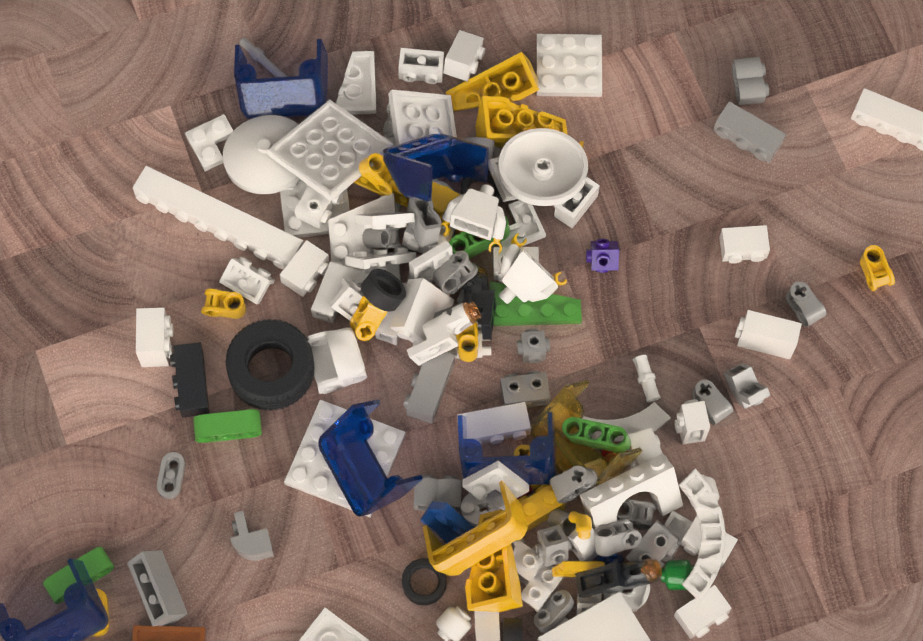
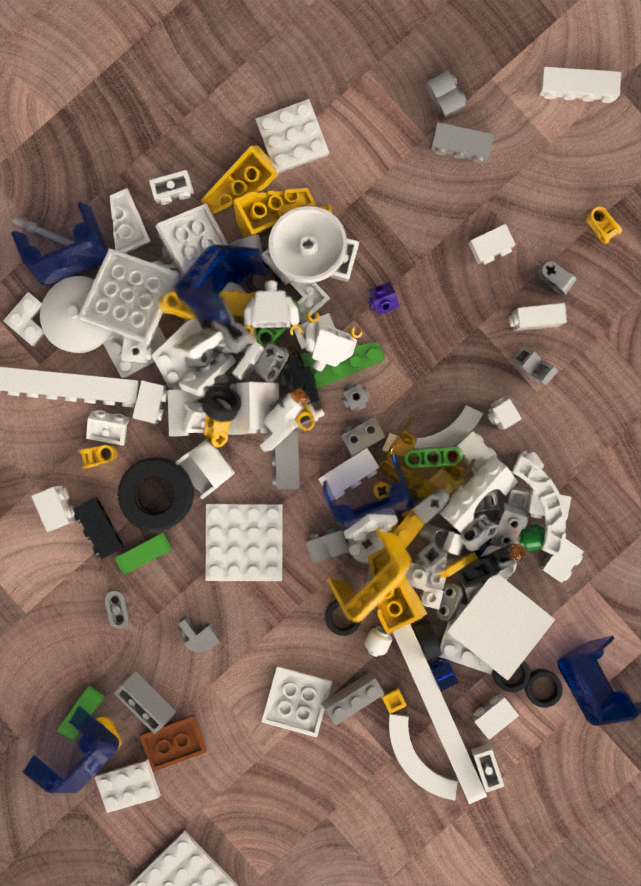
camera: 20 degrees left, 20 degrees up
clear blue windscreen [318,399,423,517] -> none
blue bracket [420,501,474,544] -> none
white brick [443,30,485,81] -> none
yellow arm [568,511,592,540] -> none
white pin [633,355,661,403] -> none
light grey piece [692,380,733,425] -> none

